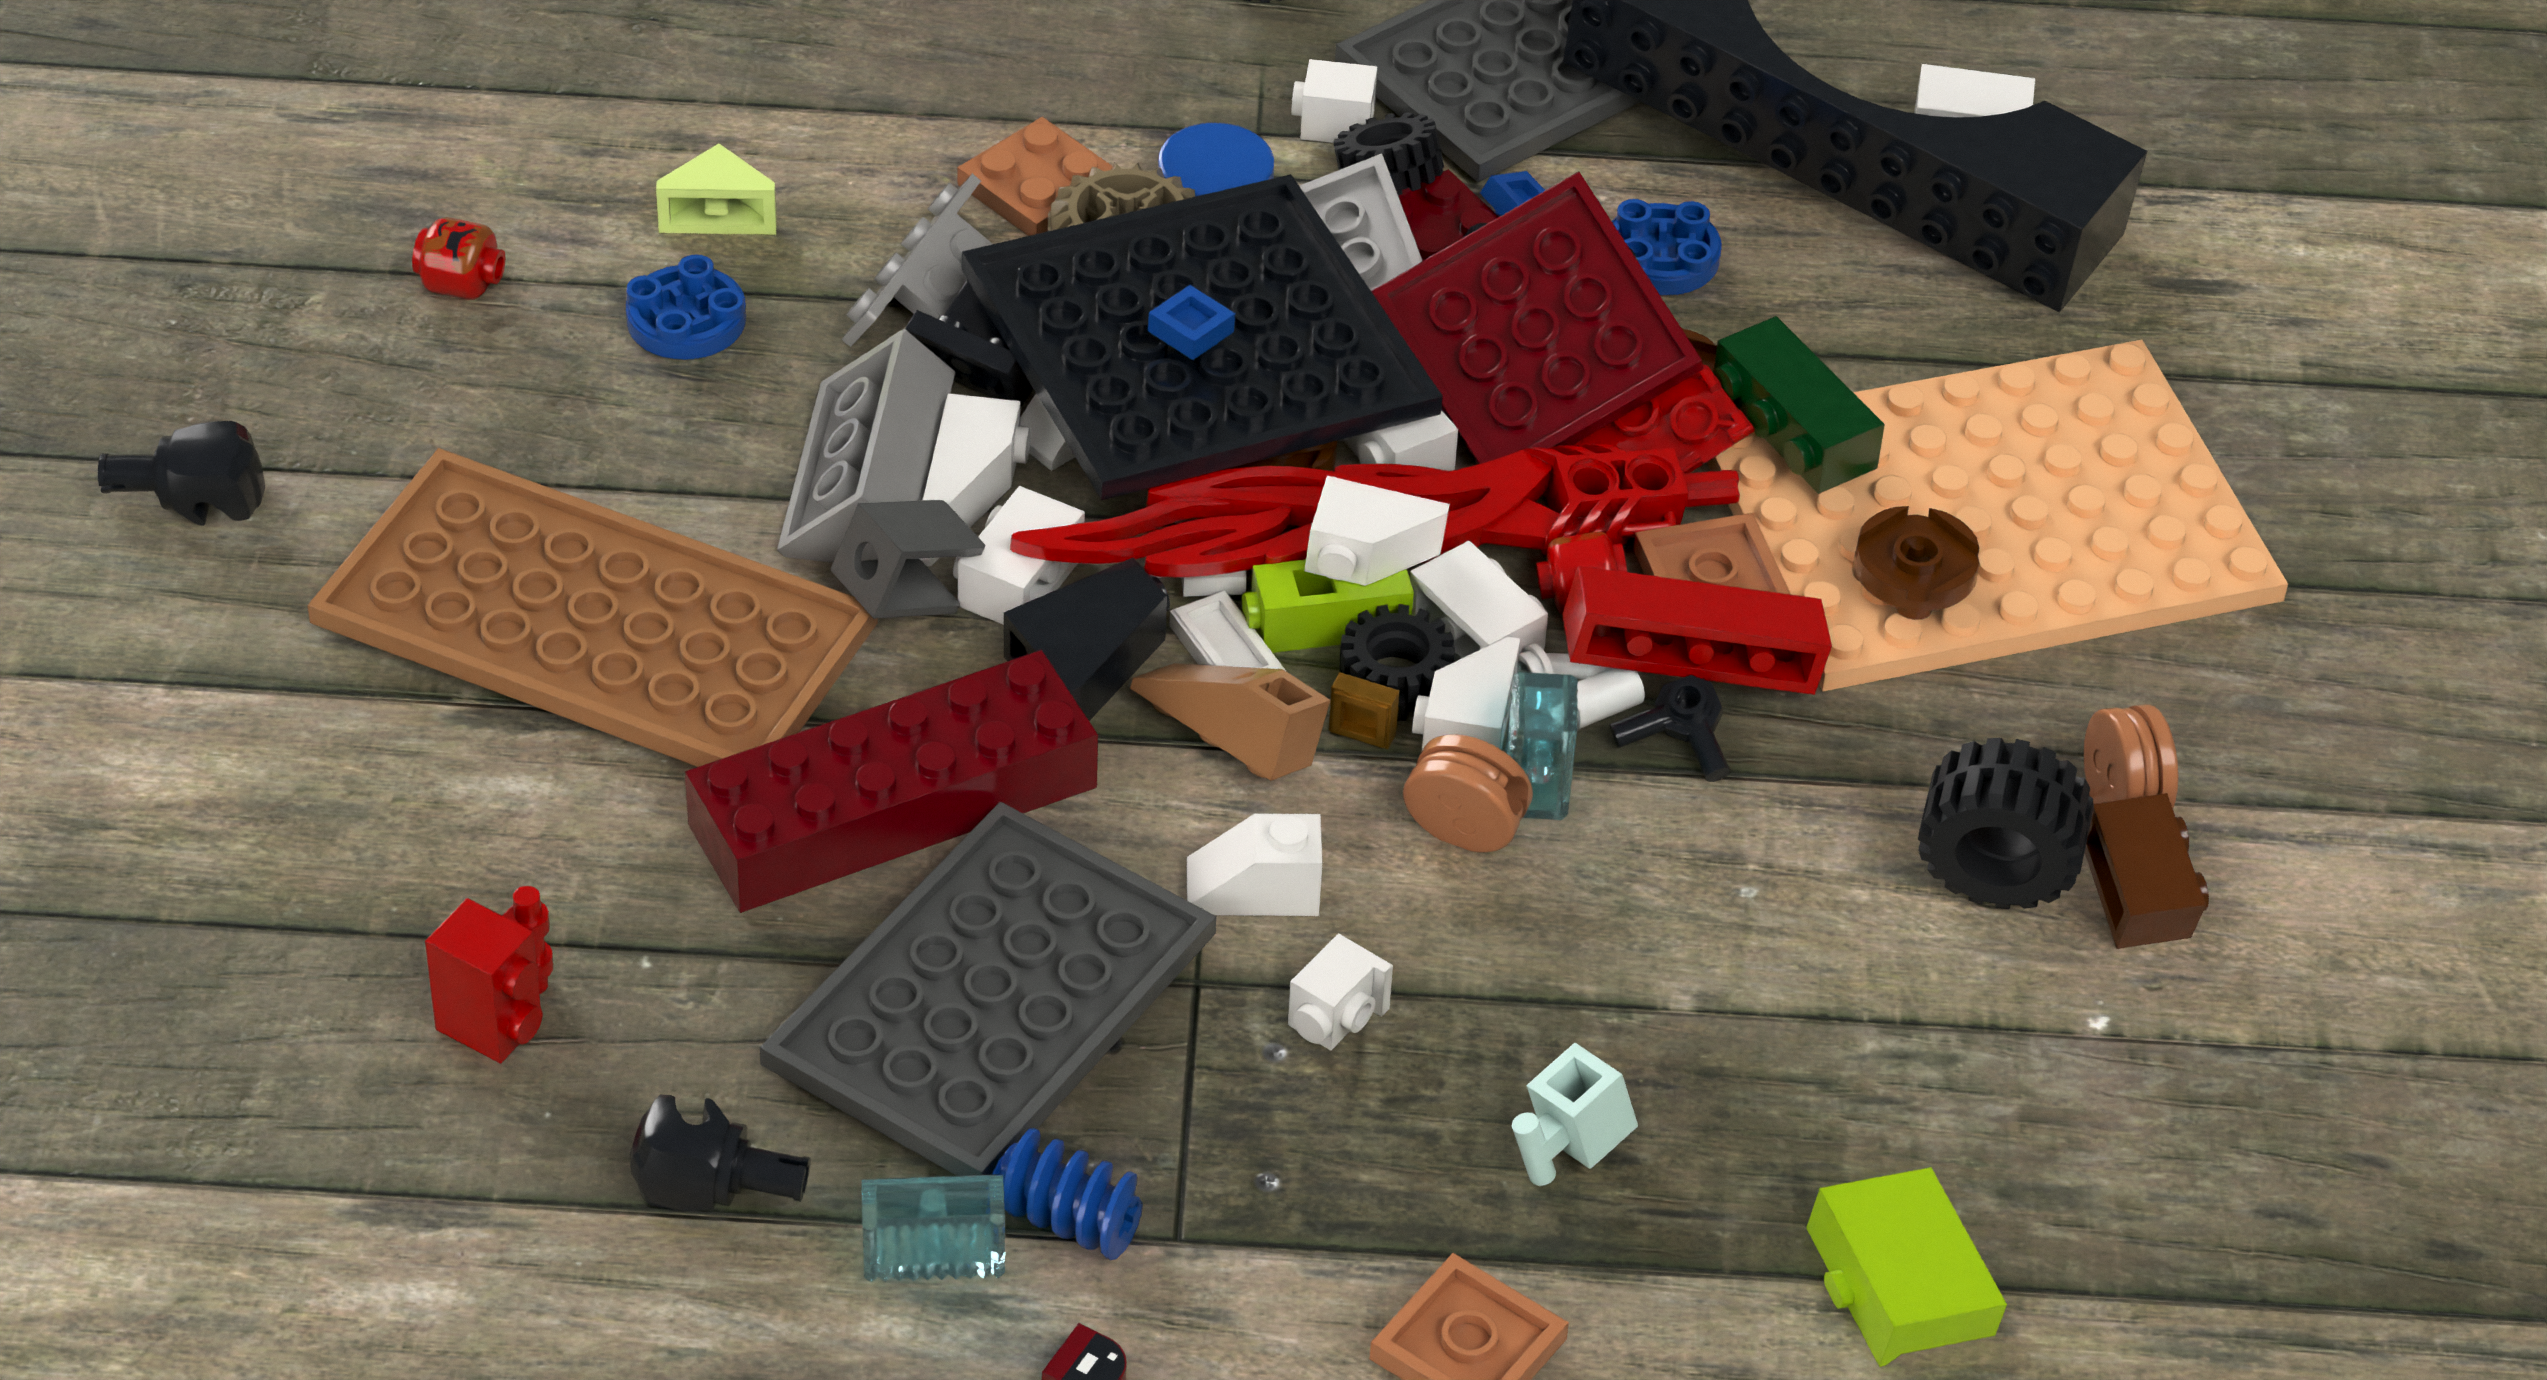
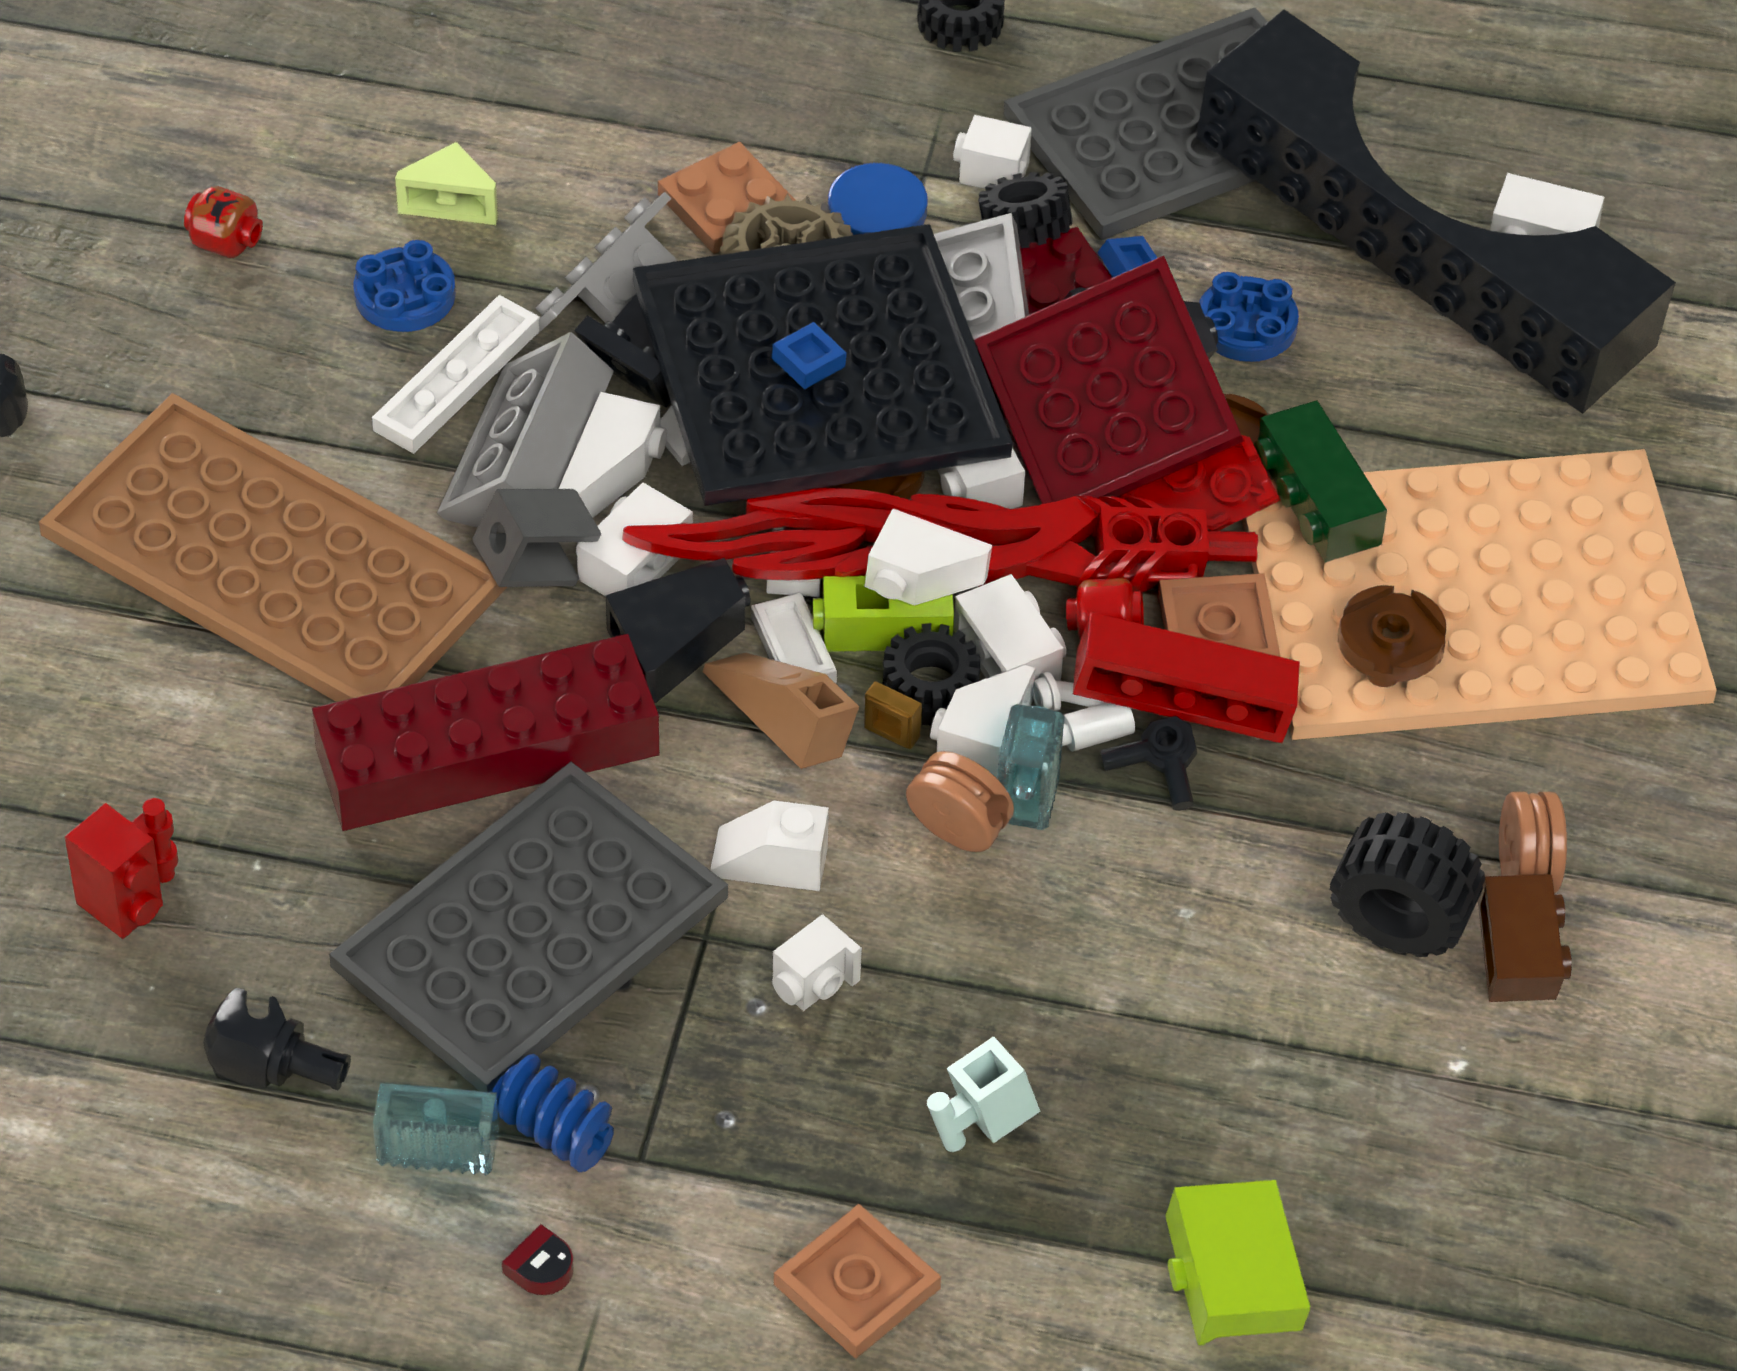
camera: 10 degrees right, 5 degrees up
none -> white plate [372,295,540,454]

